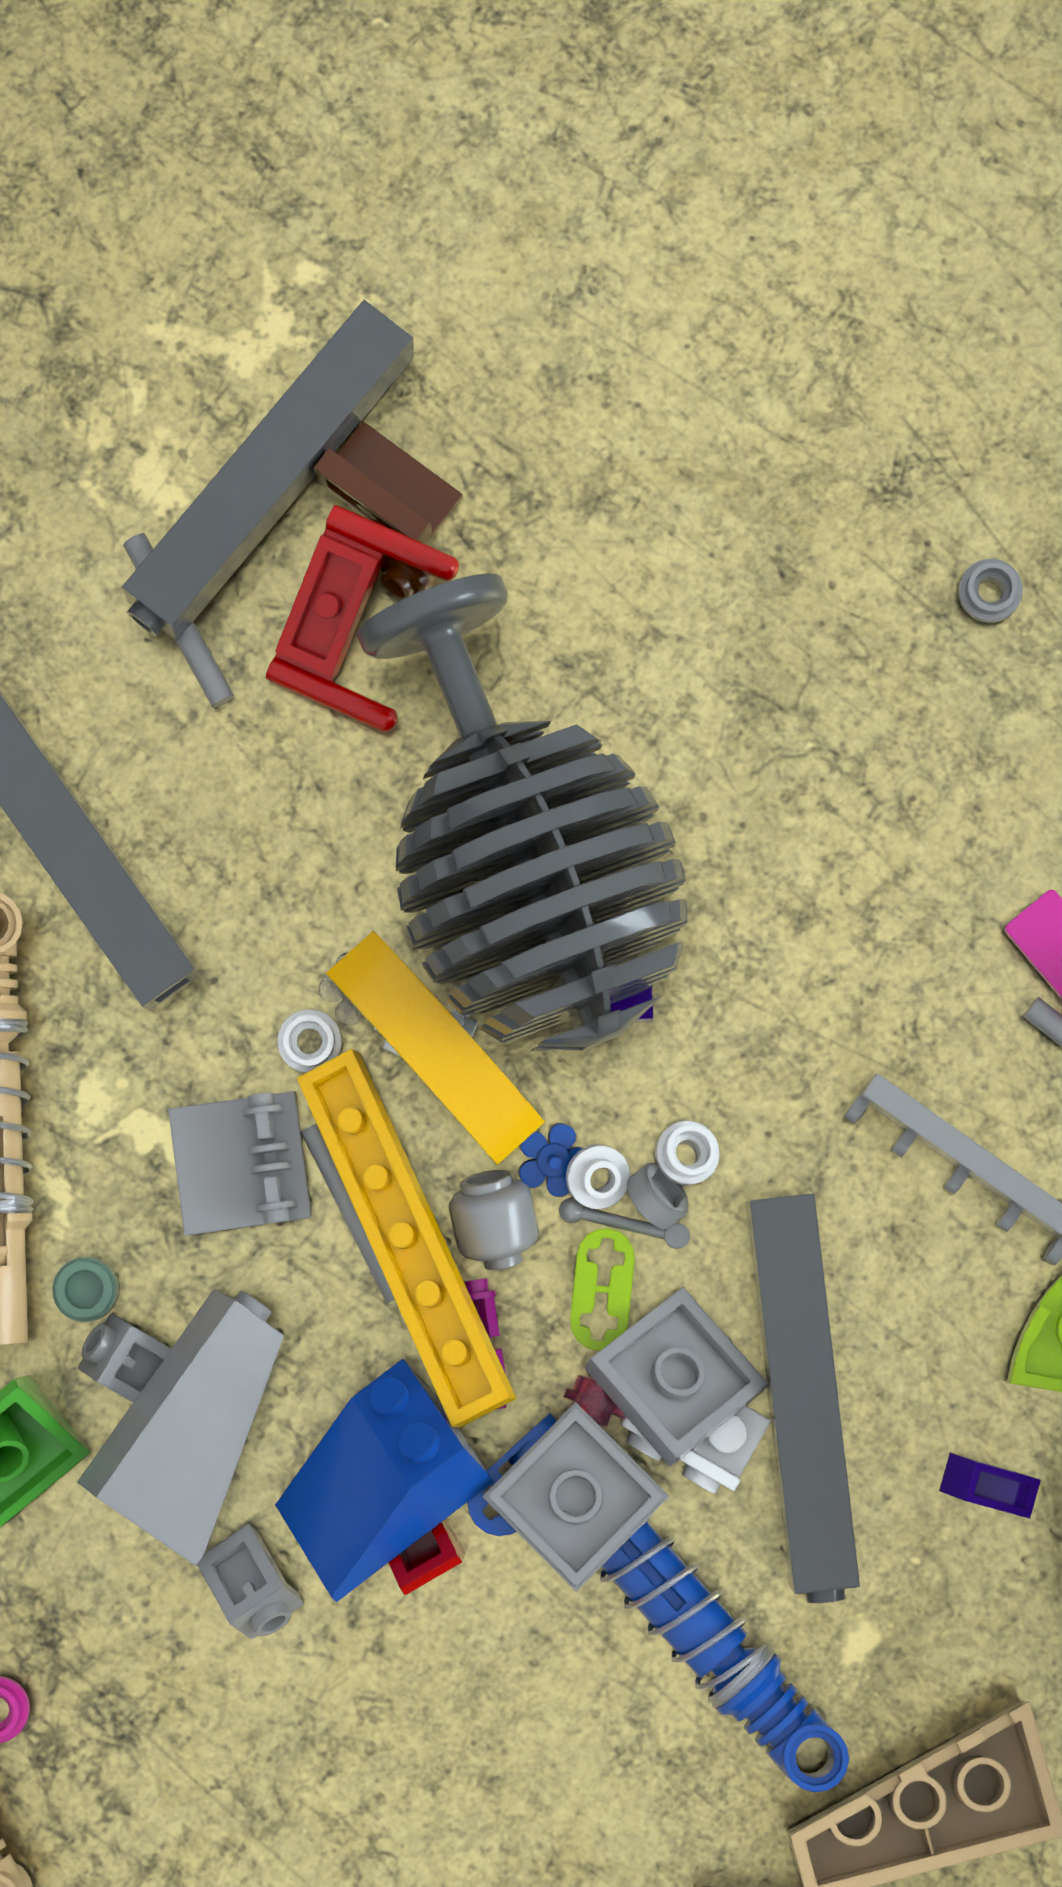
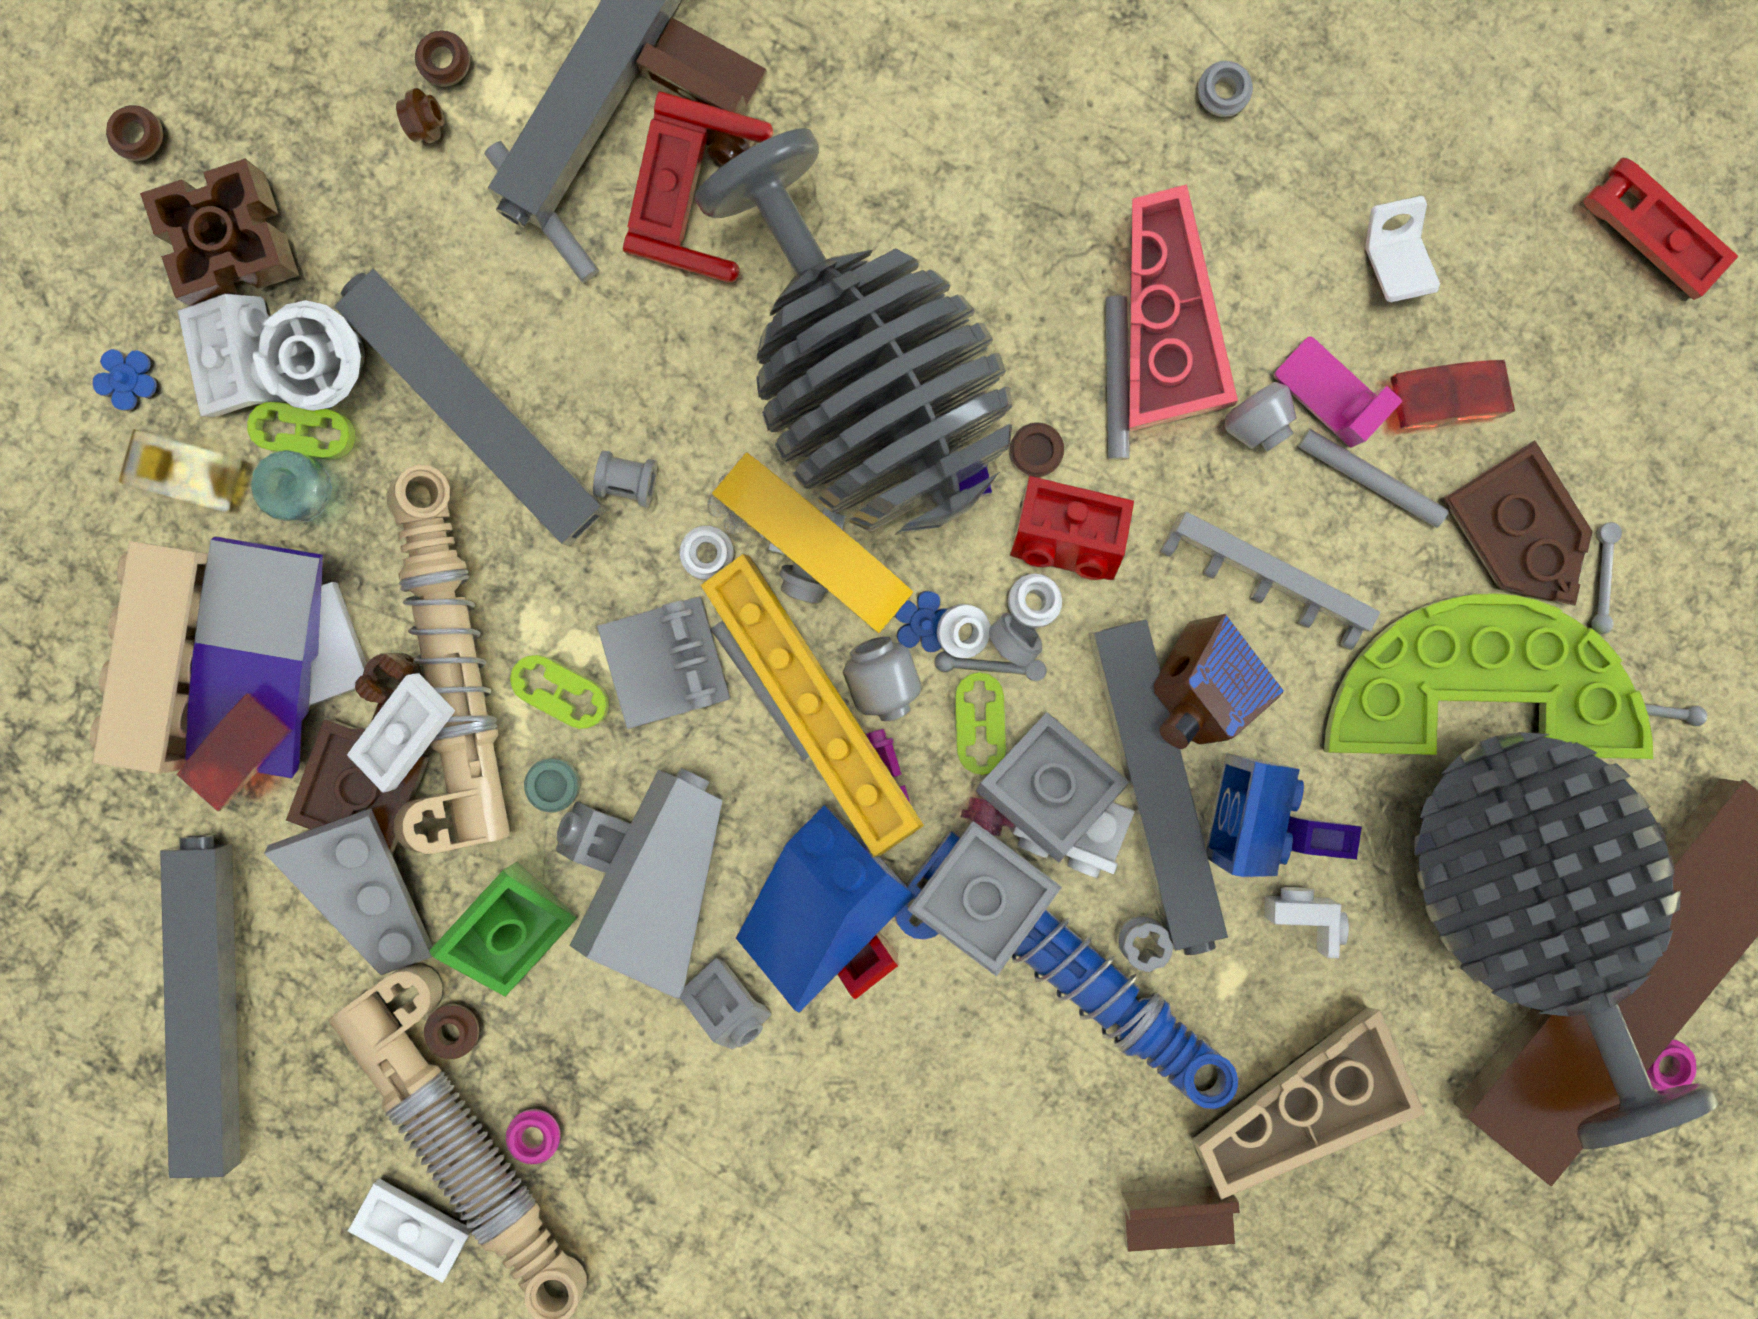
camera: 15 degrees left, 5 degrees up
none -> reddish brown plate [396,88,445,143]
none -> reddish brown plate [415,30,470,87]
none -> lime beam [510,655,610,729]
none -> light grey bush [593,450,658,508]
none -> light grey plate [779,563,829,603]
none -> reddish brown tile [1009,422,1064,478]
none -> red bracket [1010,476,1134,580]
none -> light grey bar [1106,296,1130,459]
none -> light grey bush [1118,916,1173,972]
none -> coral wedge [1129,184,1238,432]
none -> reddish brown torso [1154,614,1284,749]
none -> blue slope [1206,753,1304,877]
none -> light grey cone [1225,382,1297,452]
none -> white bracket [1264,887,1349,958]

